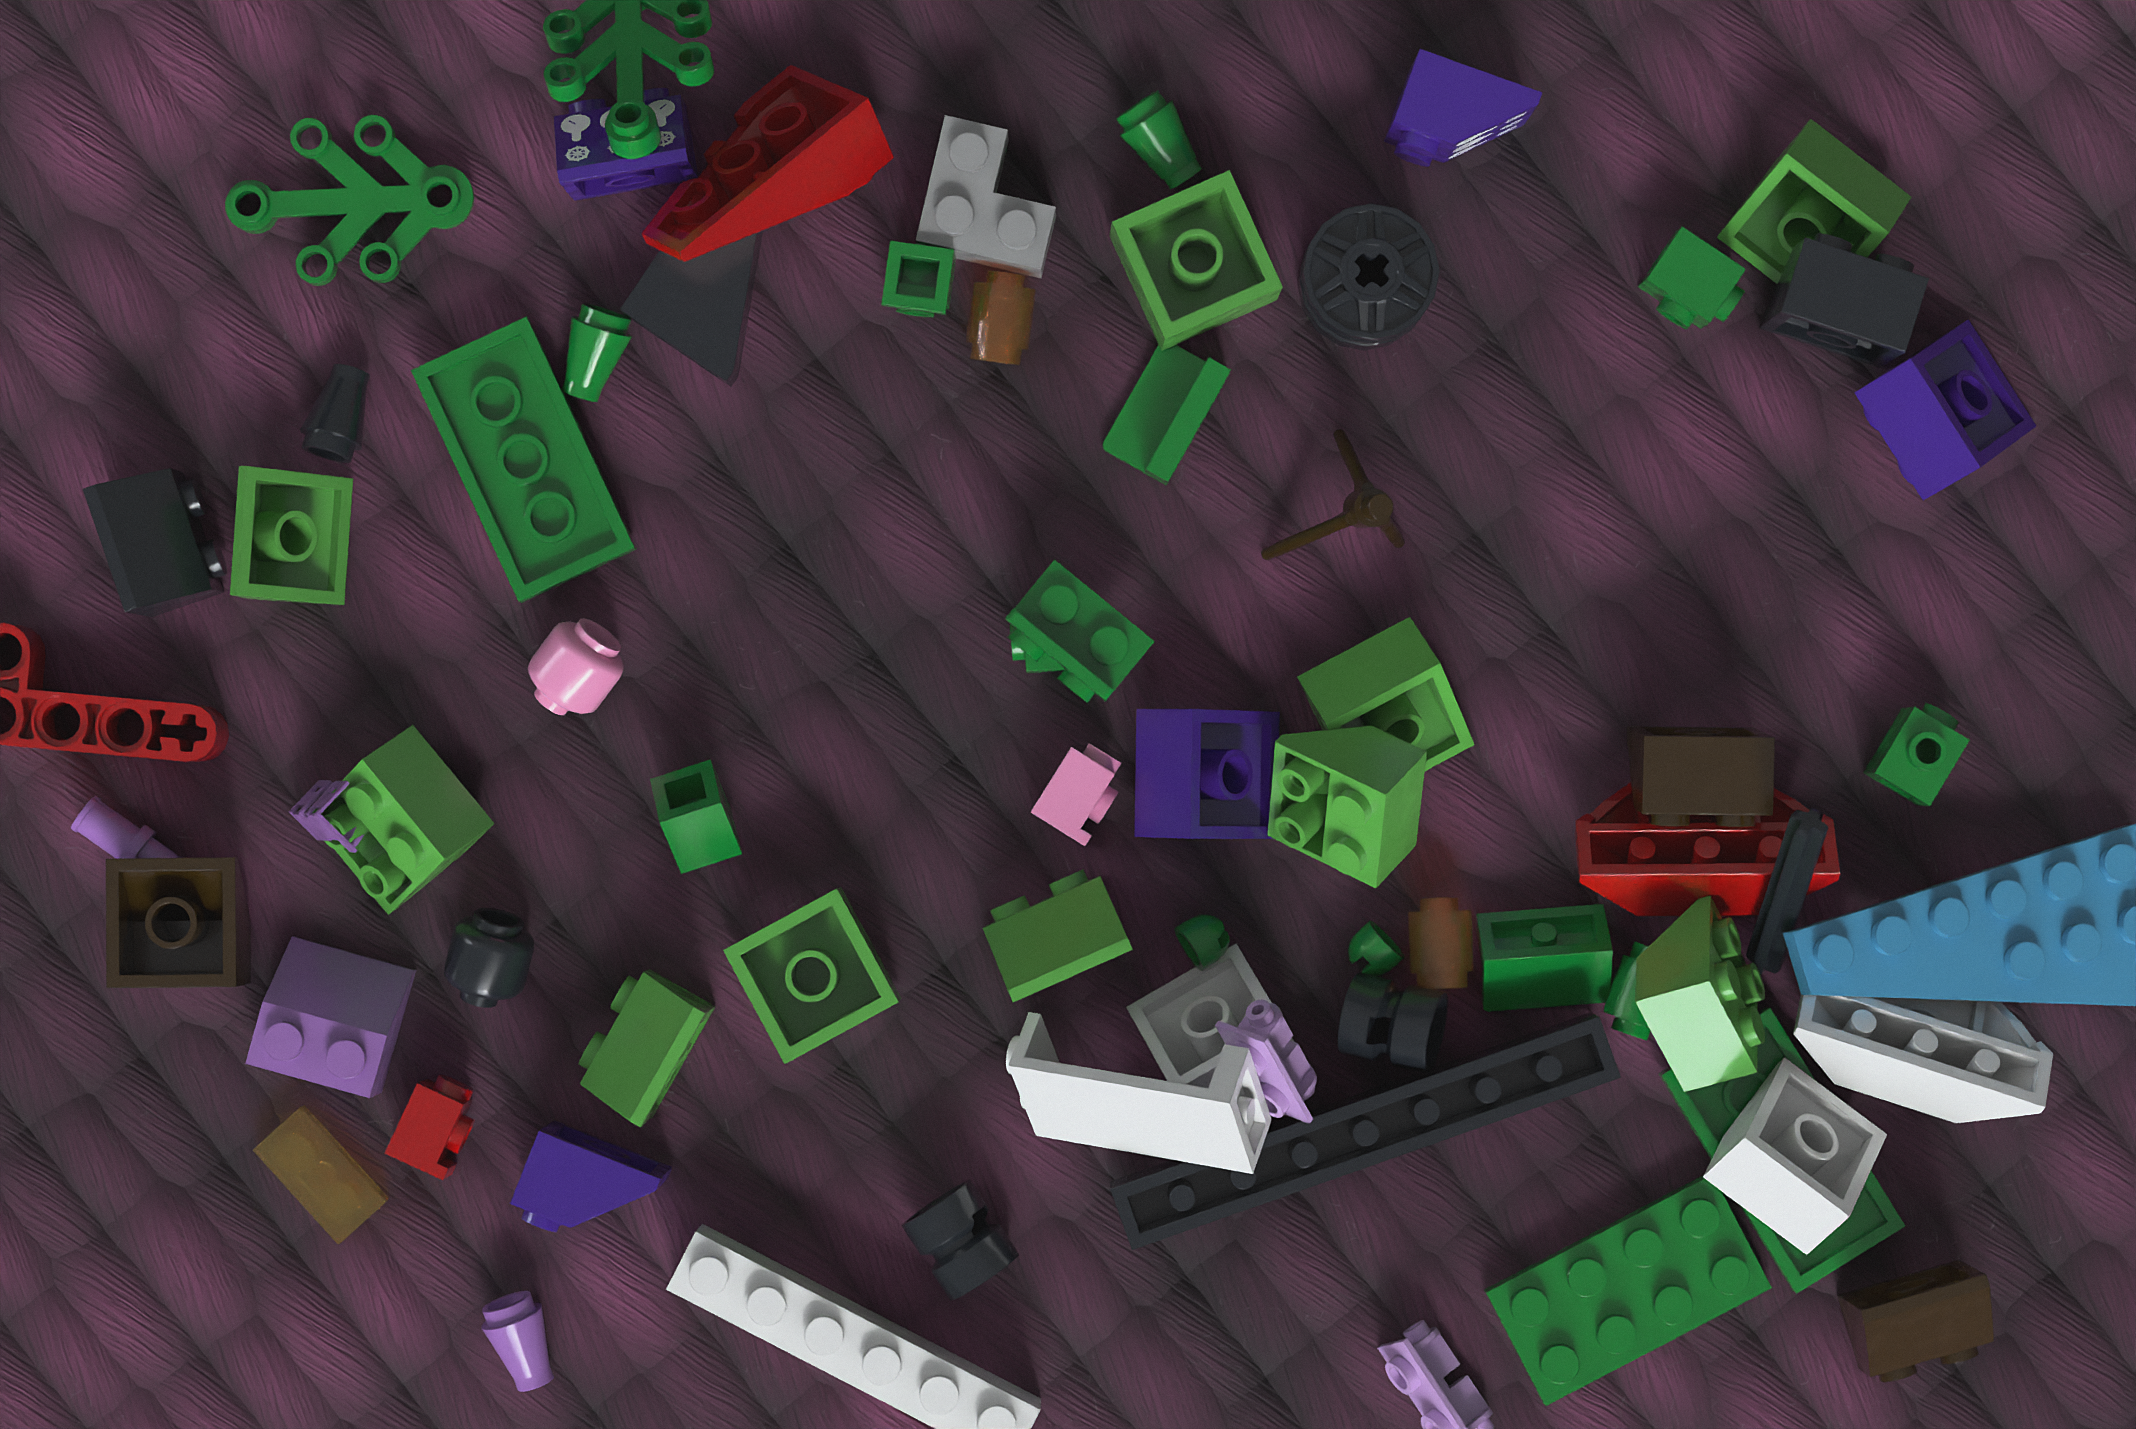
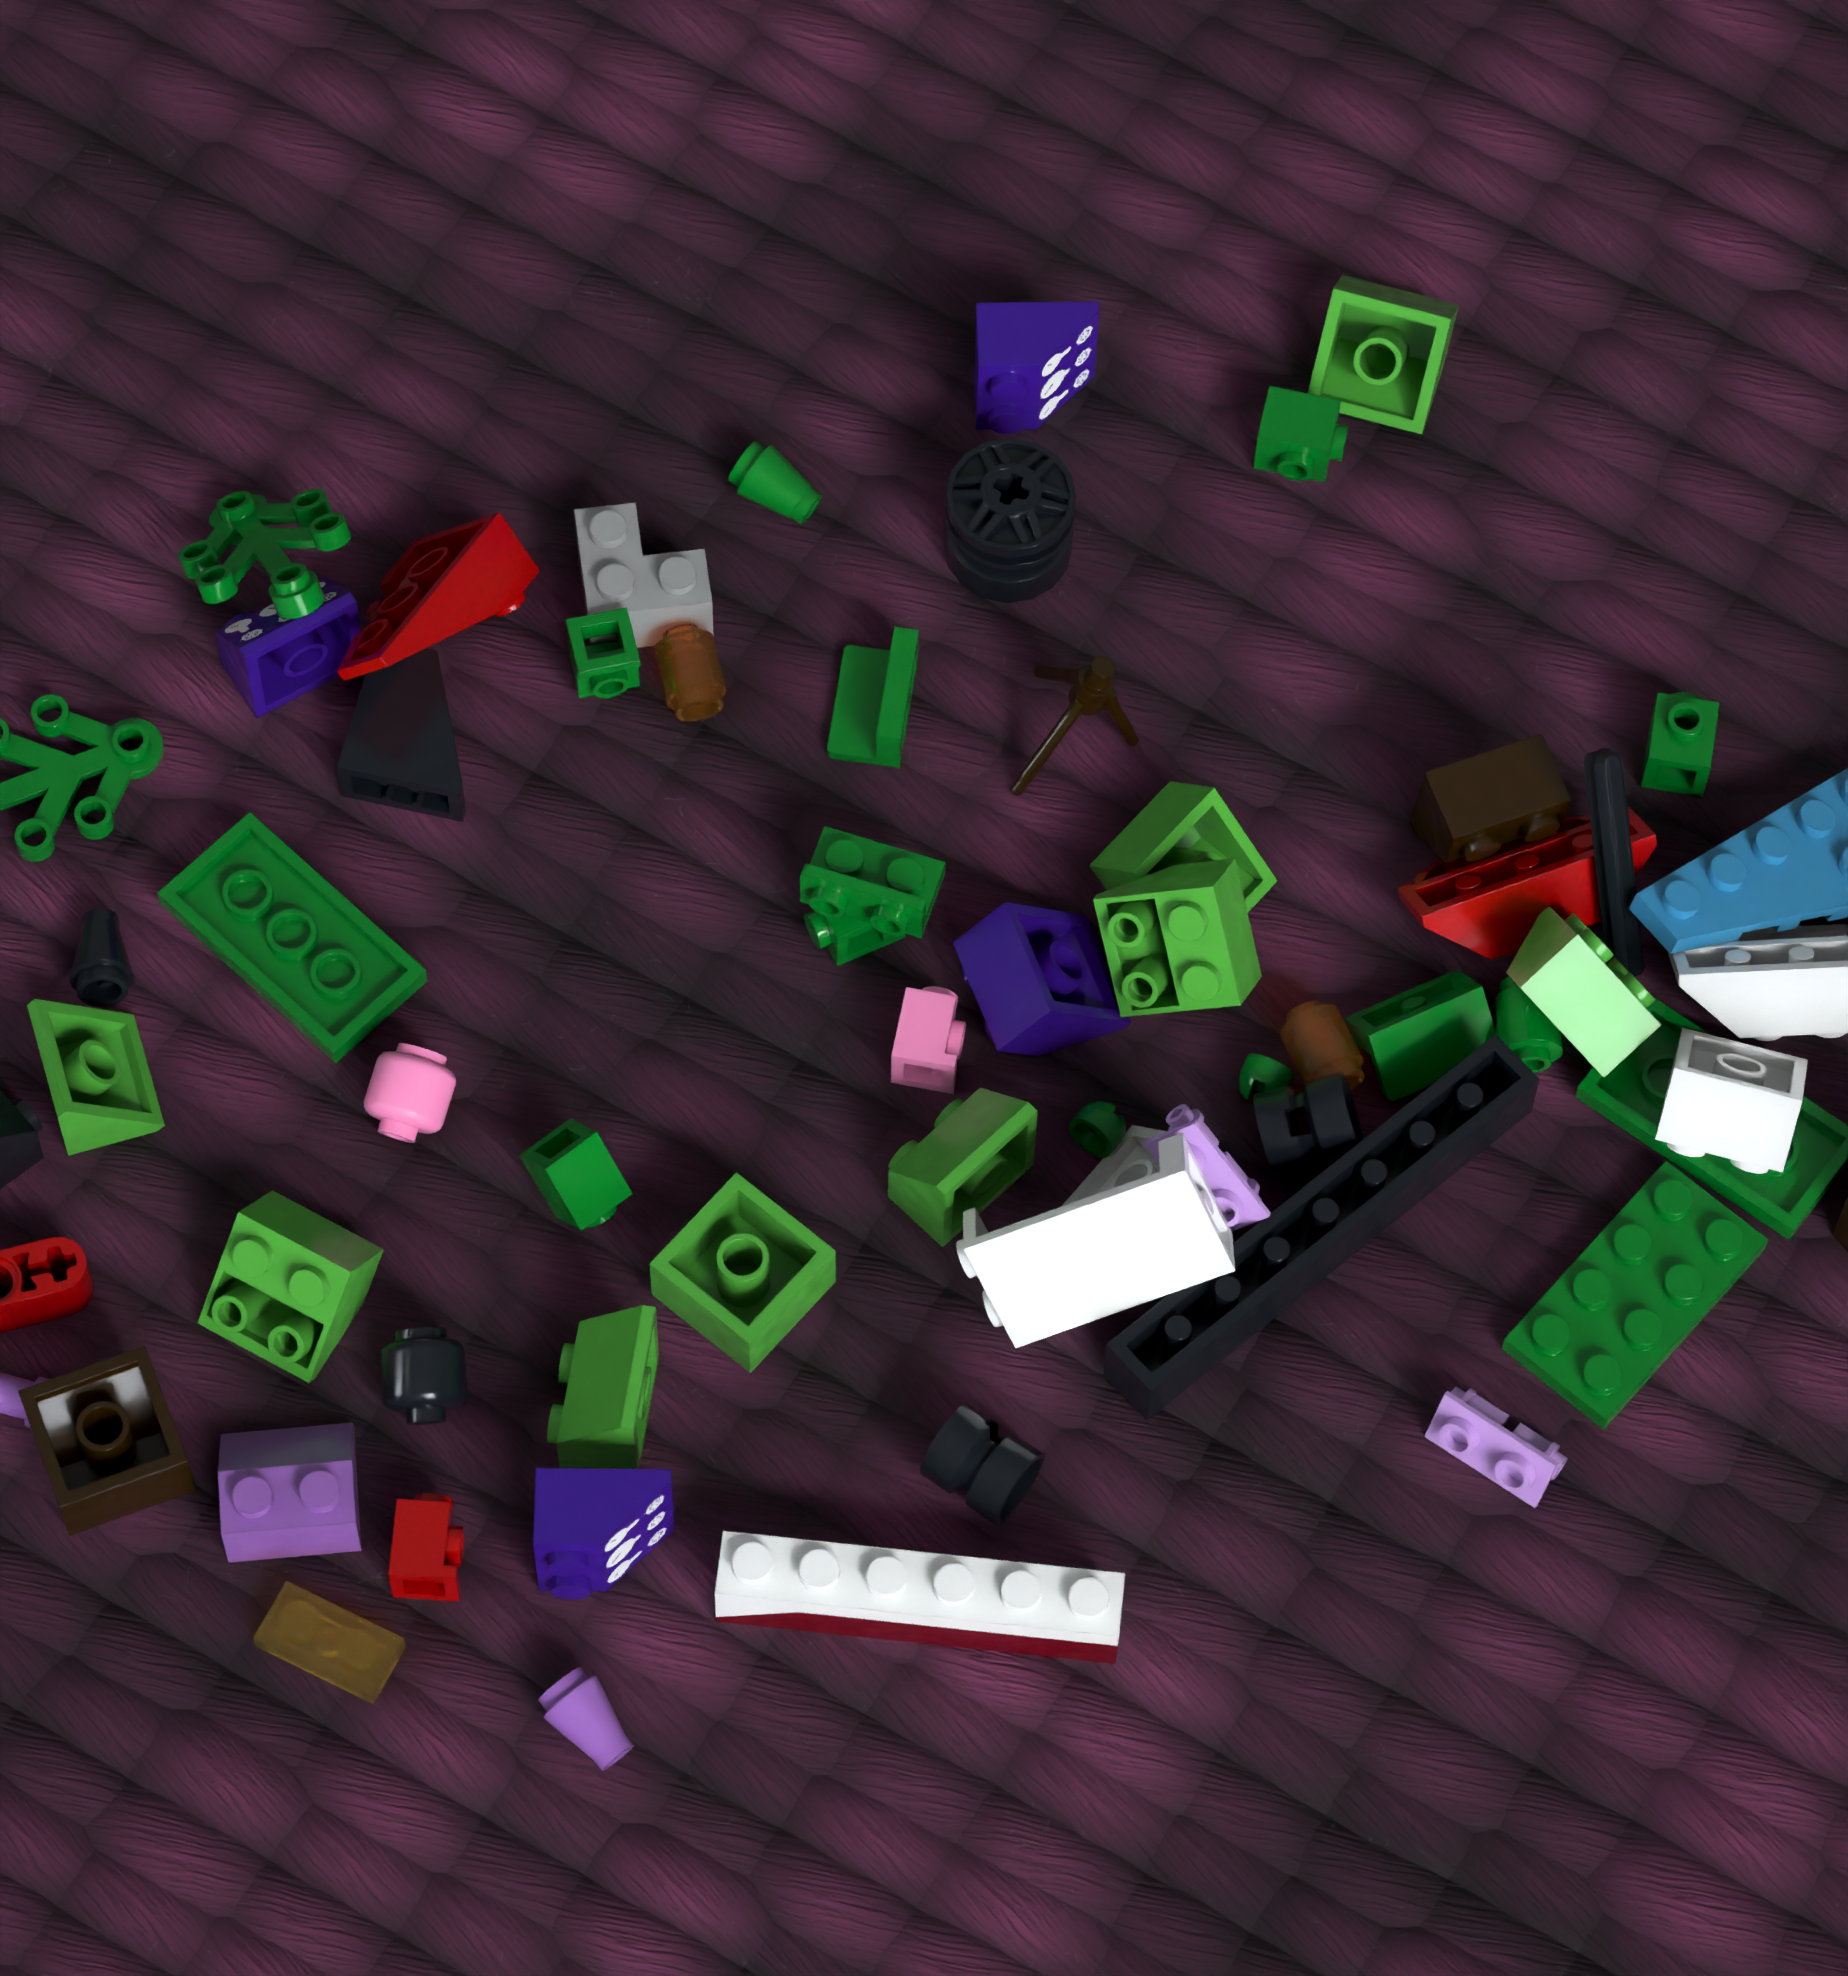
camera: 20 degrees left, 25 degrees down
medium lavender piece [289,780,364,853] -> none
green cone [562,303,633,402] -> none
bright green brick [1110,170,1283,351] -> none
black slope [1759,233,1929,368] -> none
dark purple slope [1855,319,2036,500] -> none

